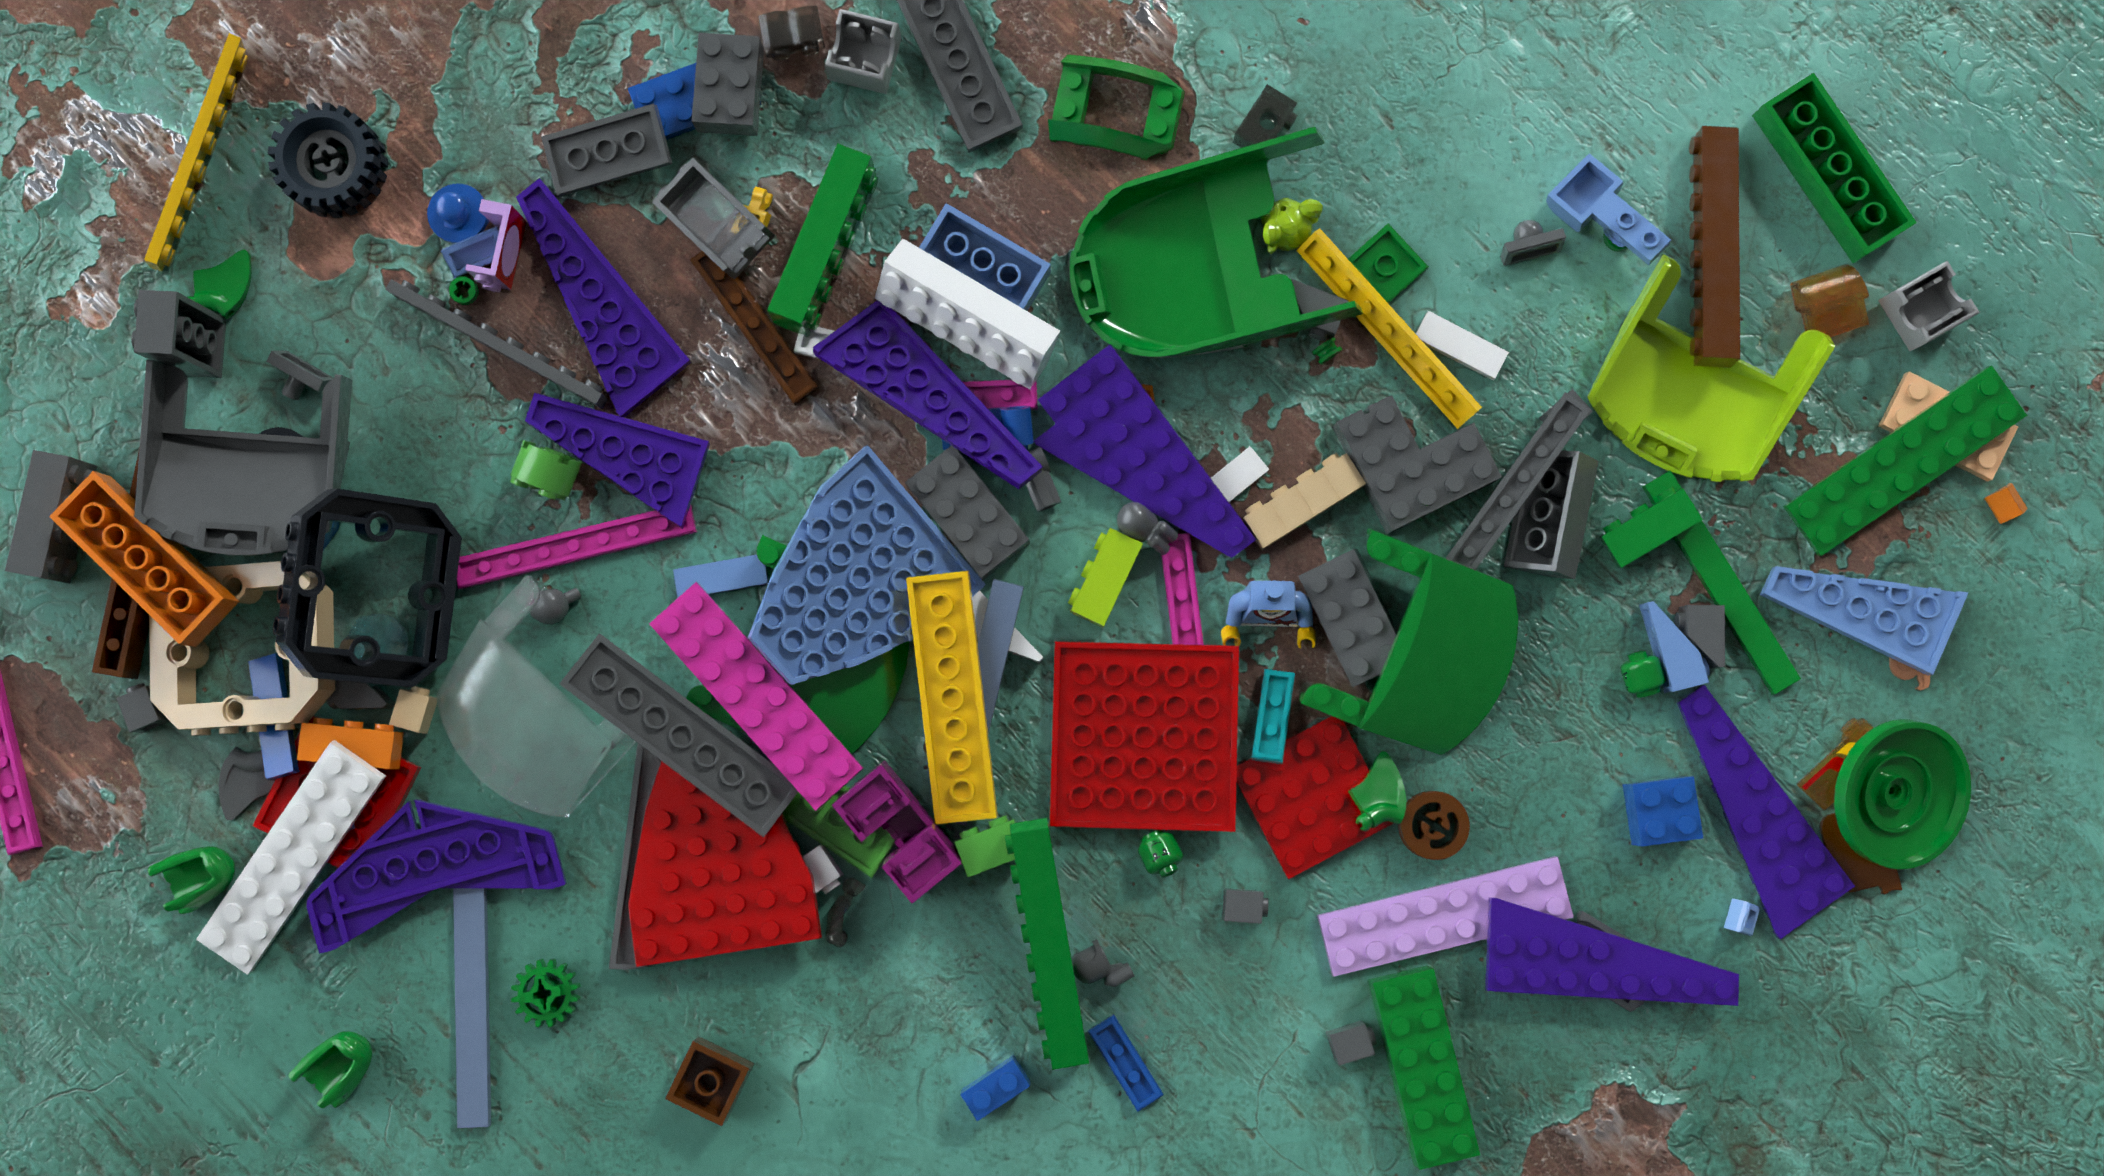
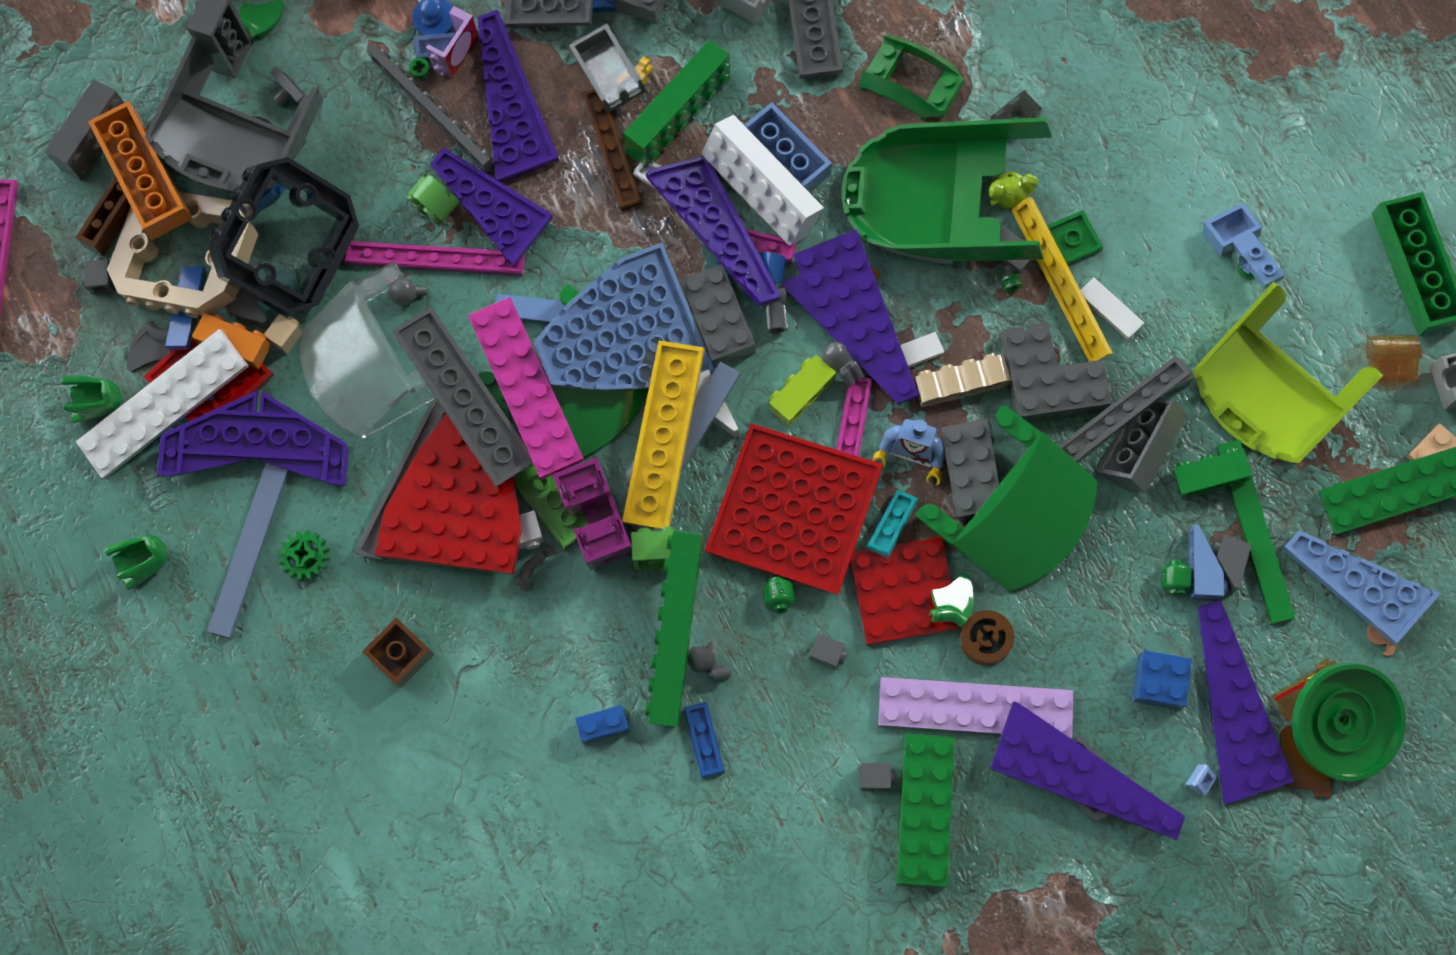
camera: 20 degrees right, 10 degrees down
dark grey tile [1500,220,1566,266] -> none
reddish brown brick [1689,126,1740,368] -> none

